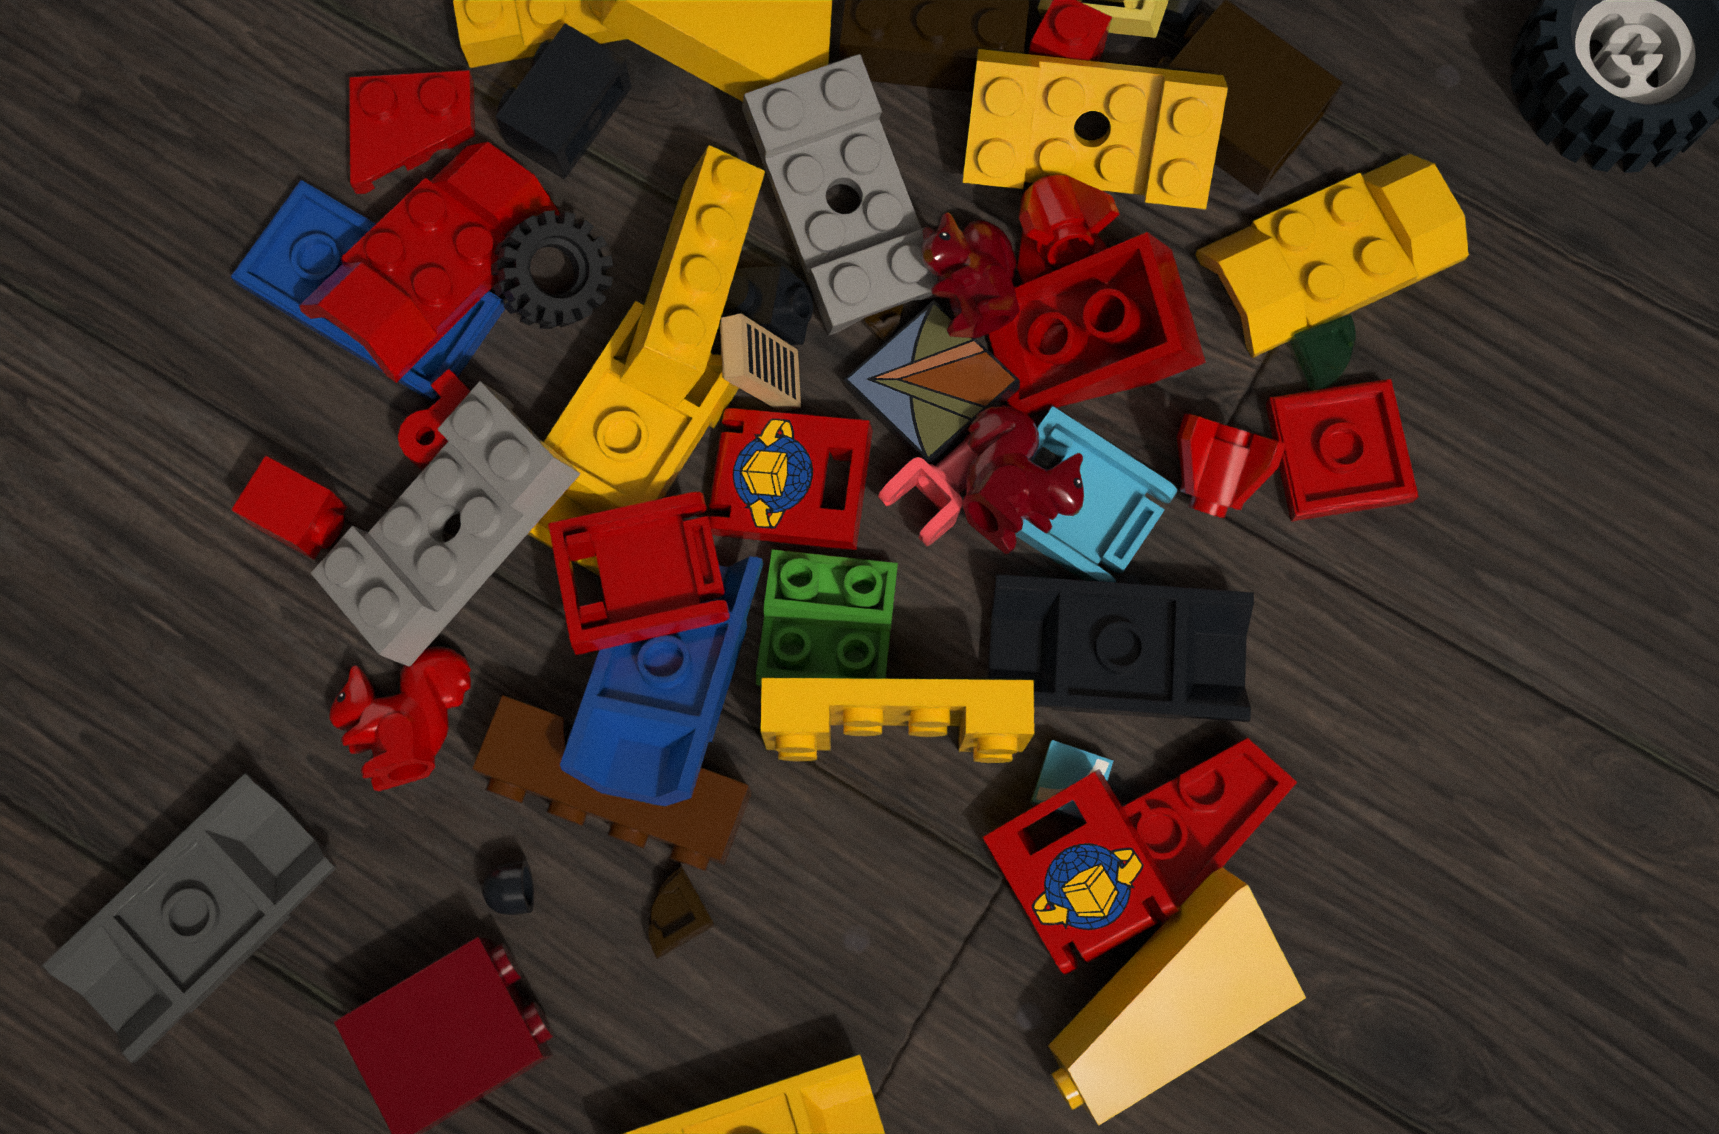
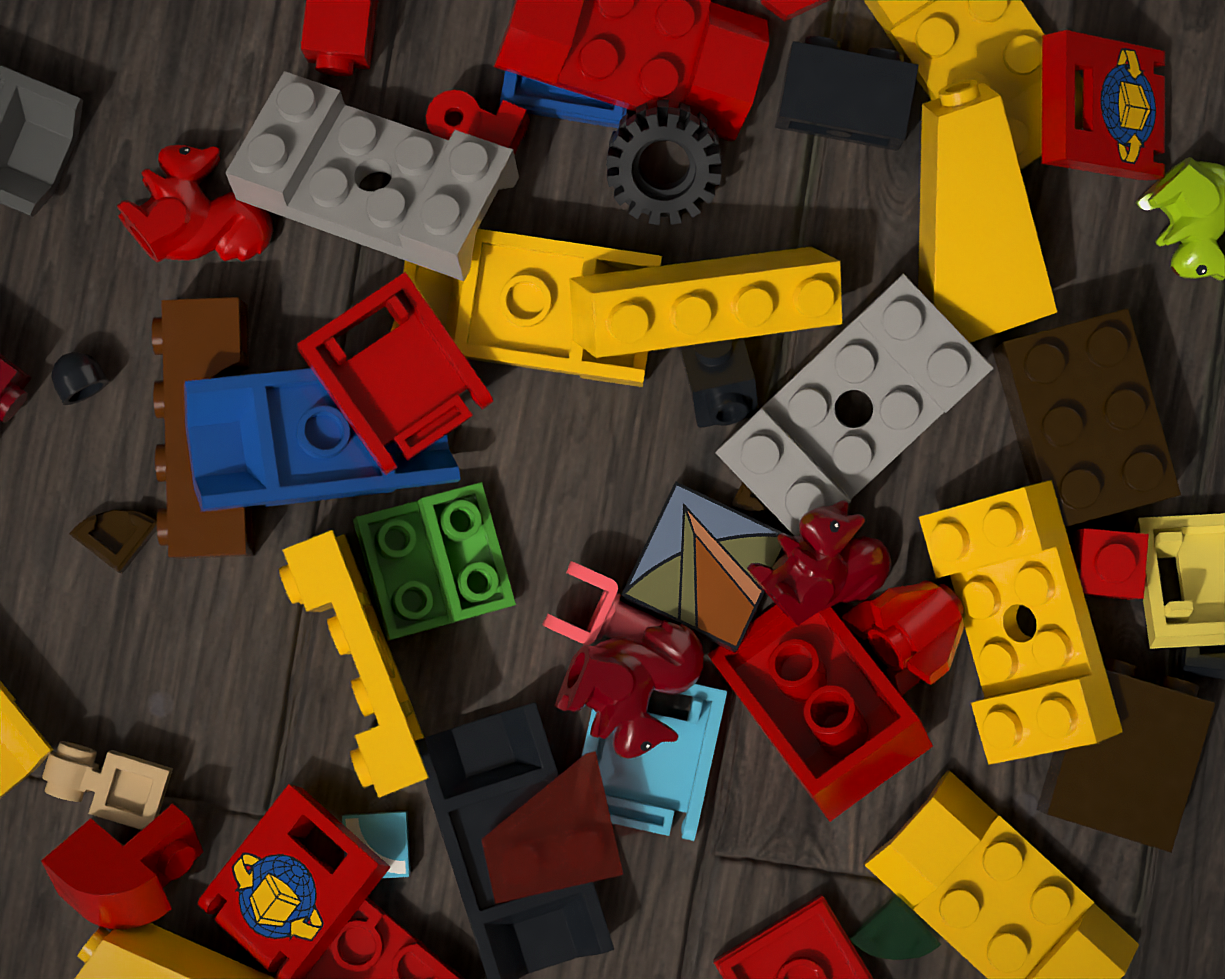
camera: 70 degrees right, 10 degrees up
red container [708,408,873,550] -> none
tan tile [720,313,801,412] -> none
red brick [1177,414,1286,519] -> none
none -> red brick [41,803,204,929]
none -> tan plate [42,741,173,830]
none -> clear red wing [481,750,623,904]

